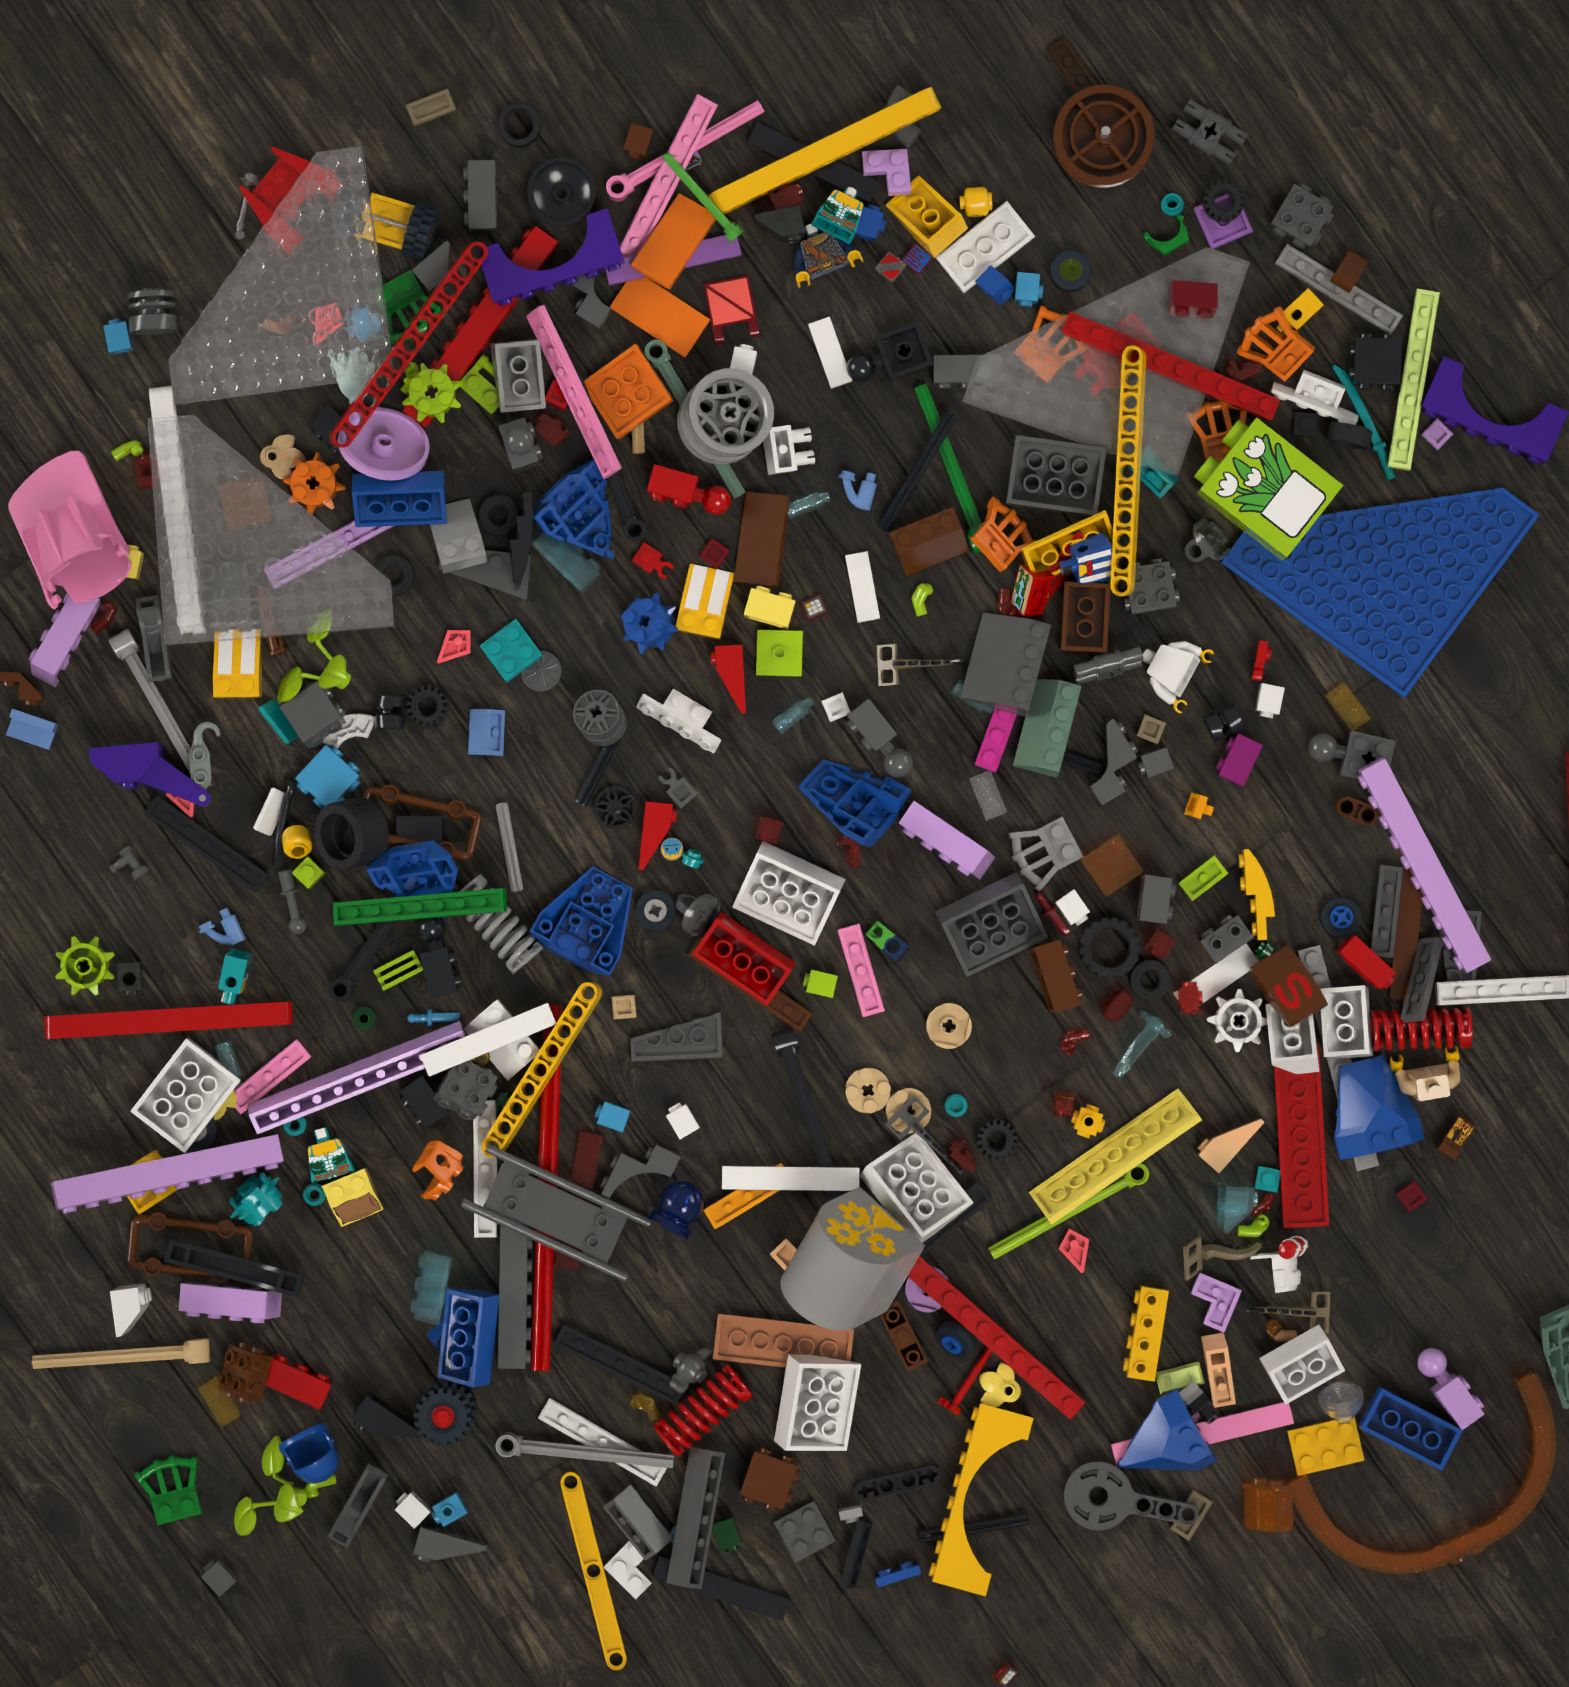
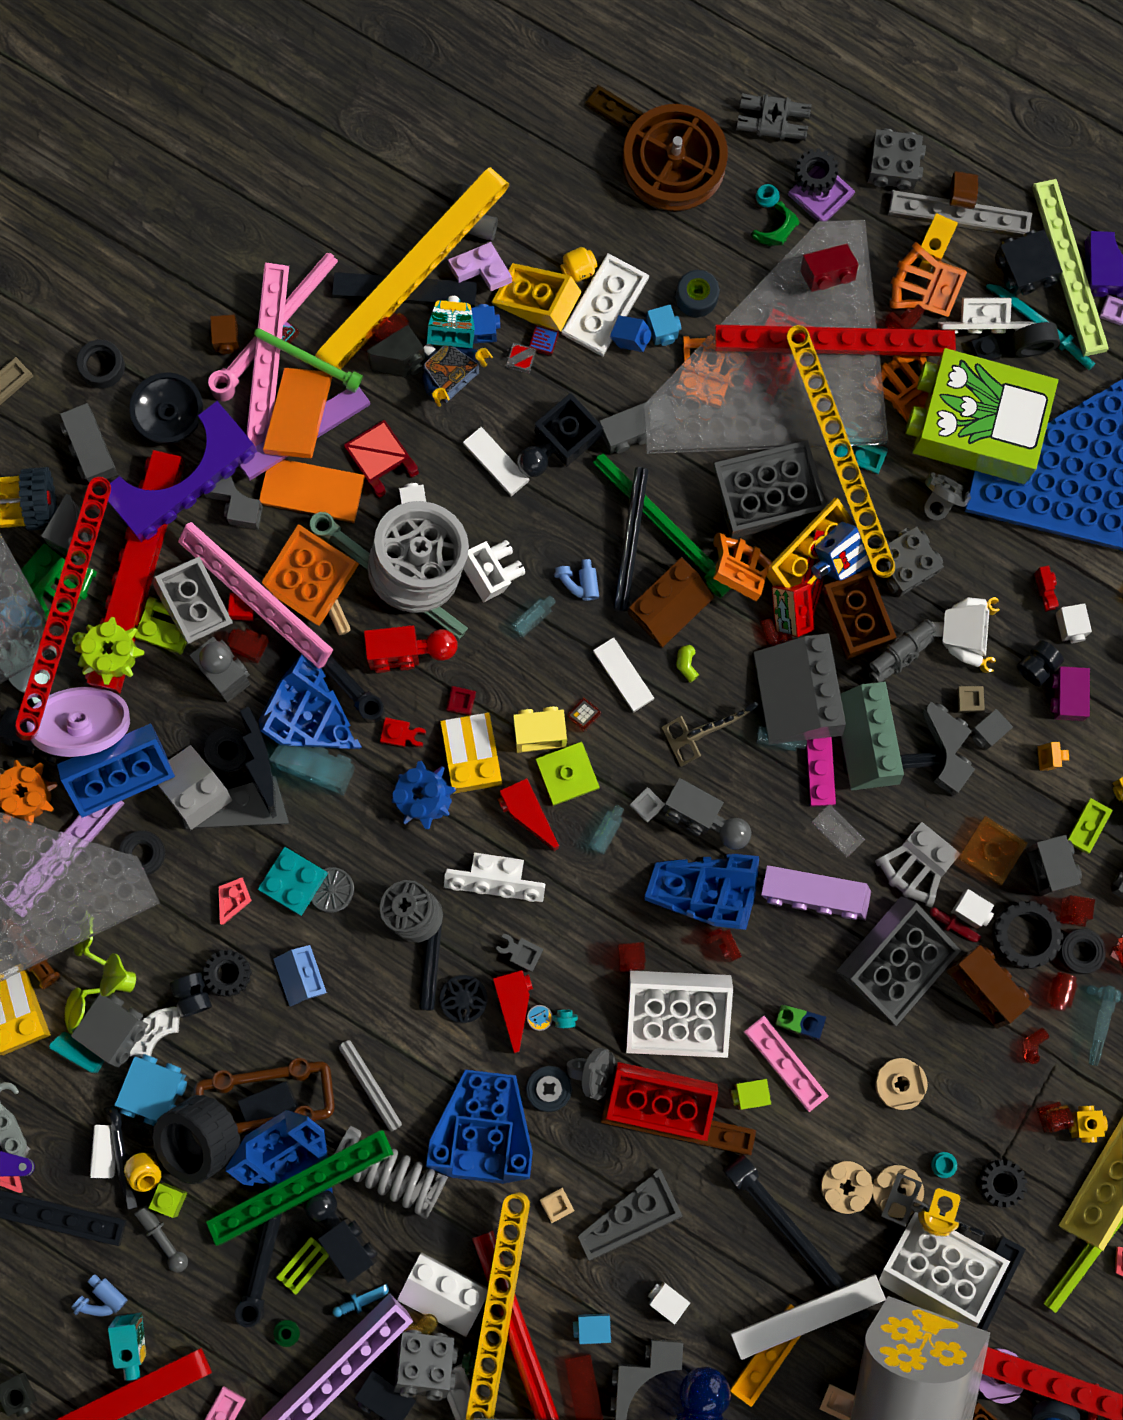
camera: 30 degrees left, 10 degrees down
white tile [420,1003,556,1076] -> none
reddish brown tile [734,492,791,587] -> none
clear red bracket [949,1138,977,1173] -> none
none -> yellow piece [918,1188,961,1237]

